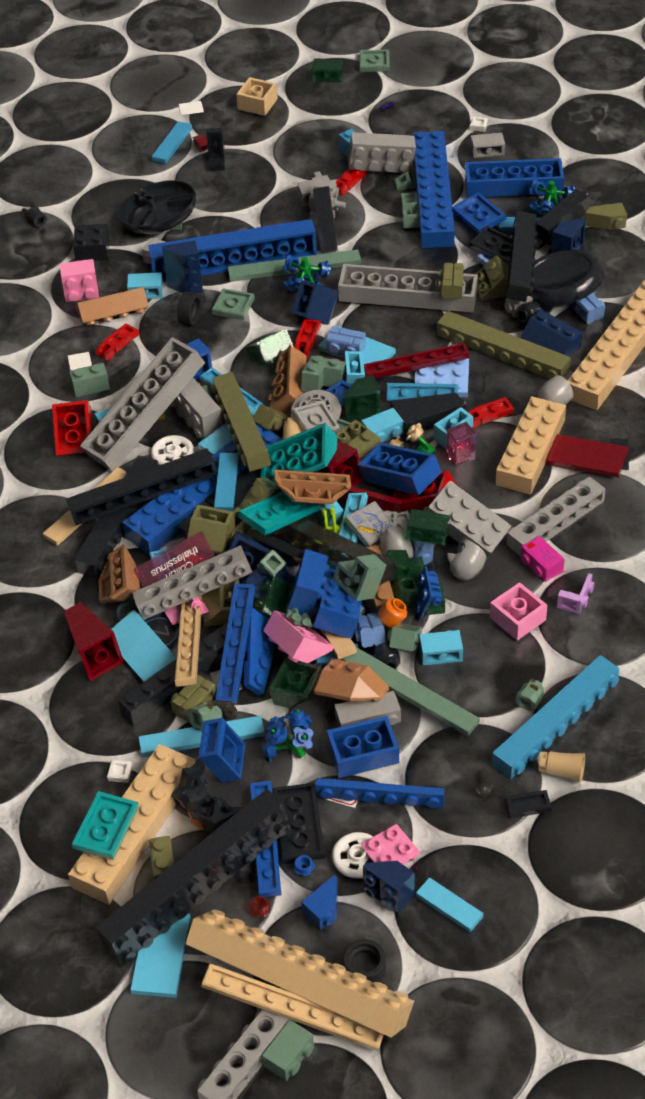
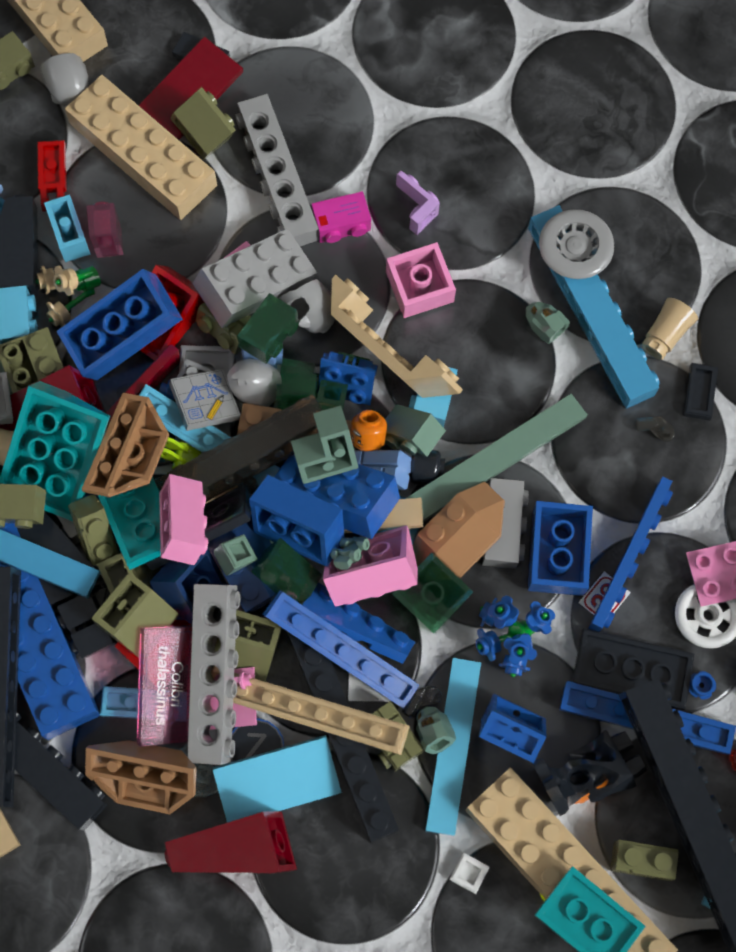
camera: 75 degrees left, 25 degrees up
none -> bright pink brick [159,474,208,565]
none -> olive slope [170,87,236,160]
none -> tan slope [331,275,463,398]
none -> light grey wheel [539,209,614,279]

